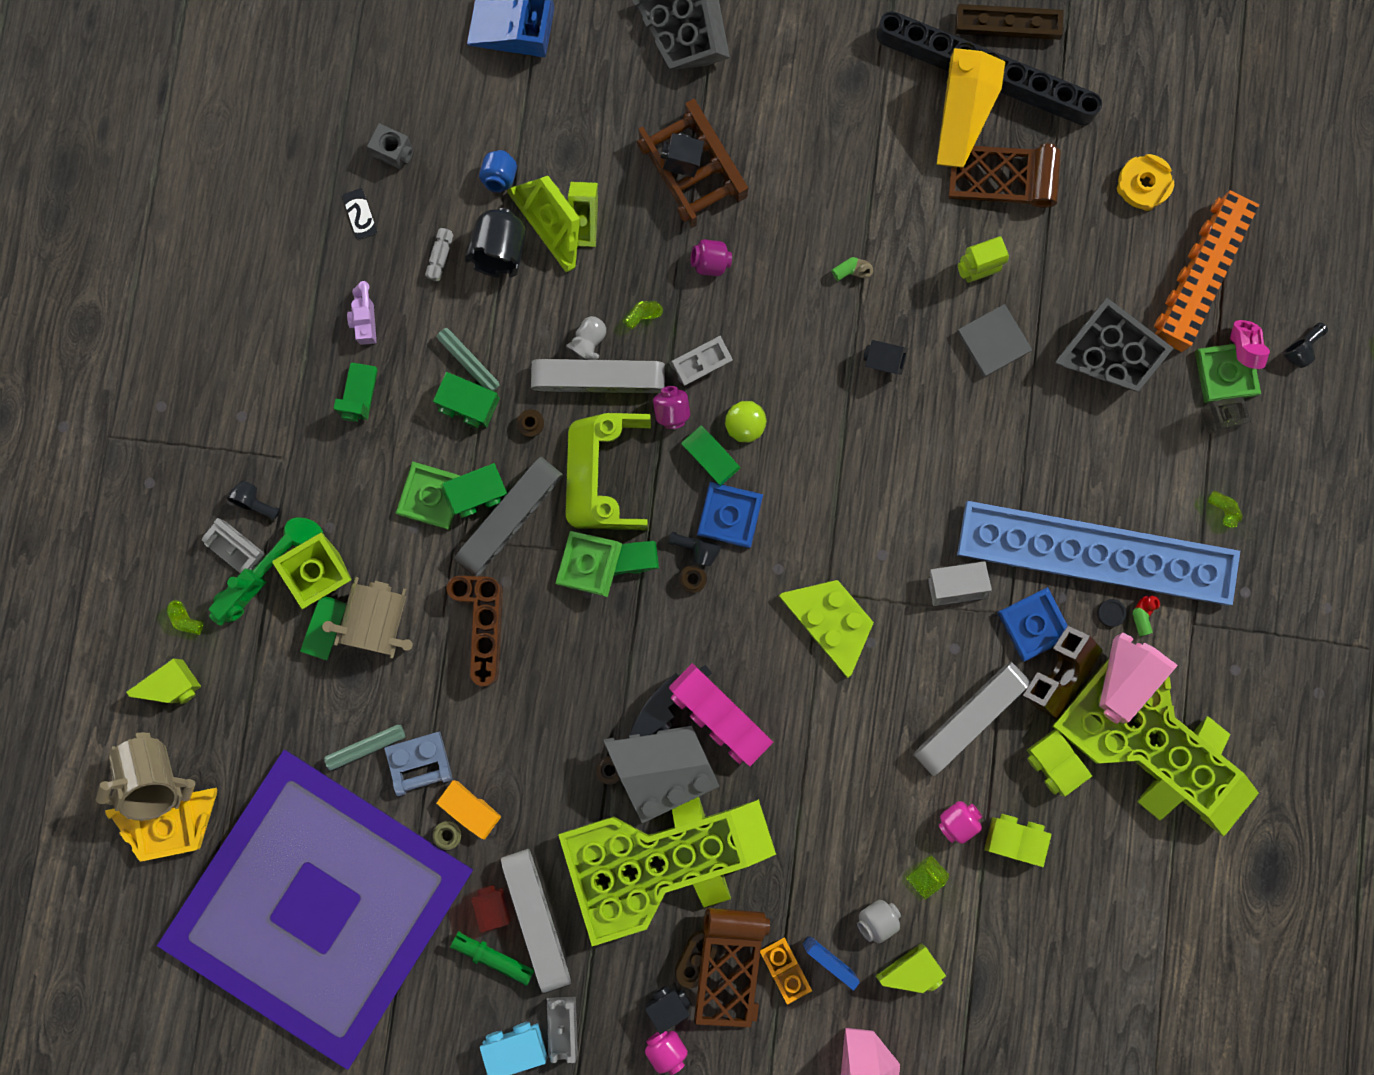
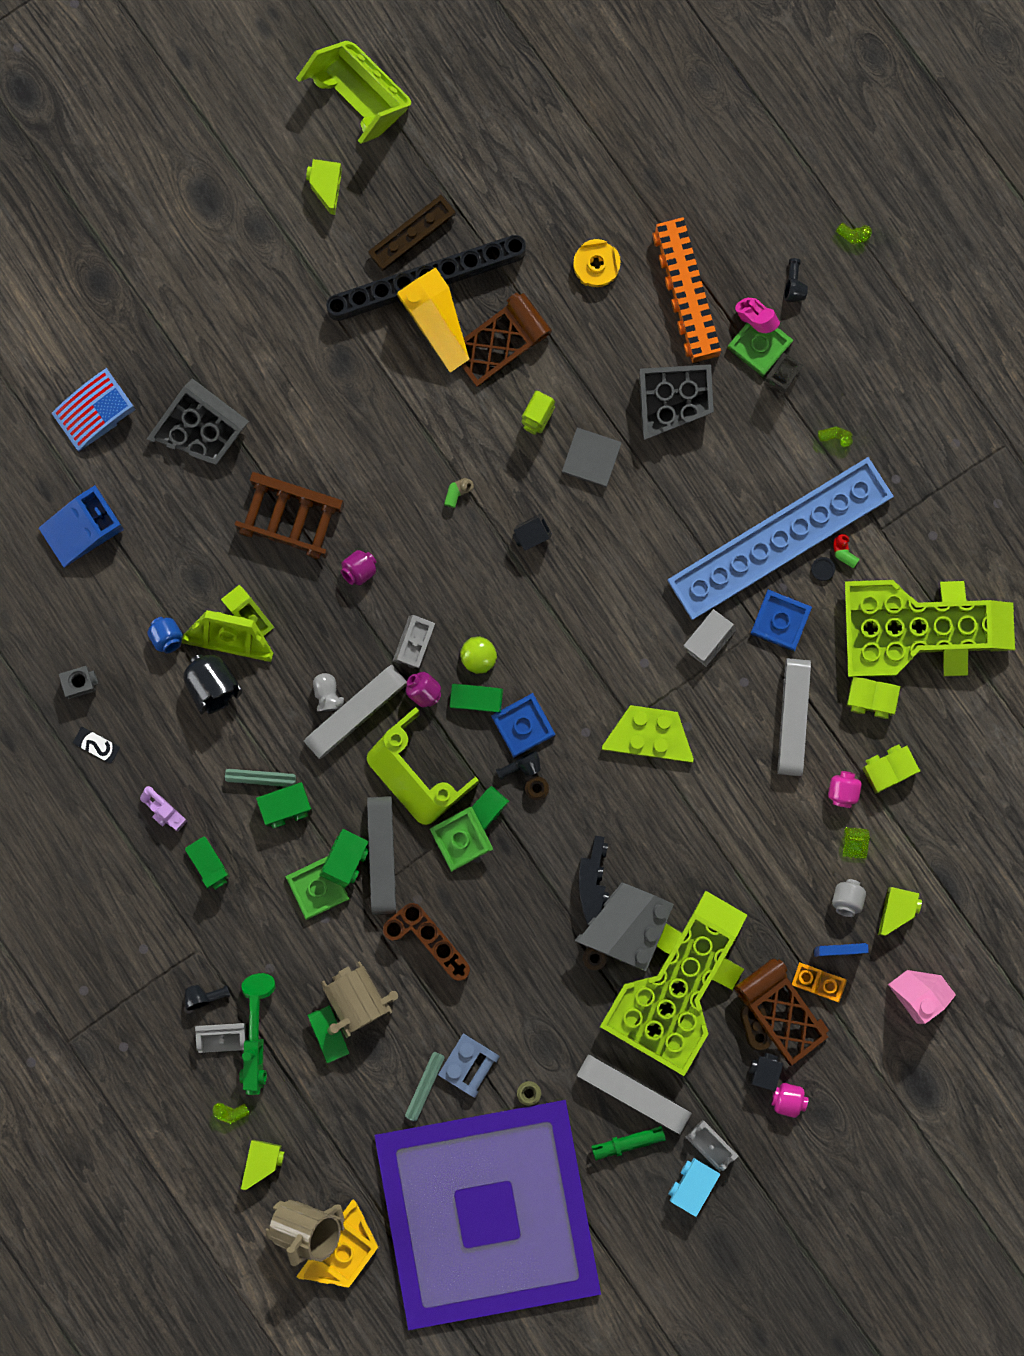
camera: 40 degrees left, 0 degrees up
lime slope [272,532,351,609] -> none
light grey axle [425,228,453,281] -> none
light orange slope [437,780,501,839] -> none
clear red brick [471,885,511,933] -> none
dark brown plate [517,409,544,437] -> none
clear neon green arm [623,301,663,329] -> none
black brick [660,133,704,178] -> none
dark pink brick [669,663,773,766] -> none
dark brown arch [1023,626,1103,720] -> none
bright pink slope [1099,633,1177,724] -> none

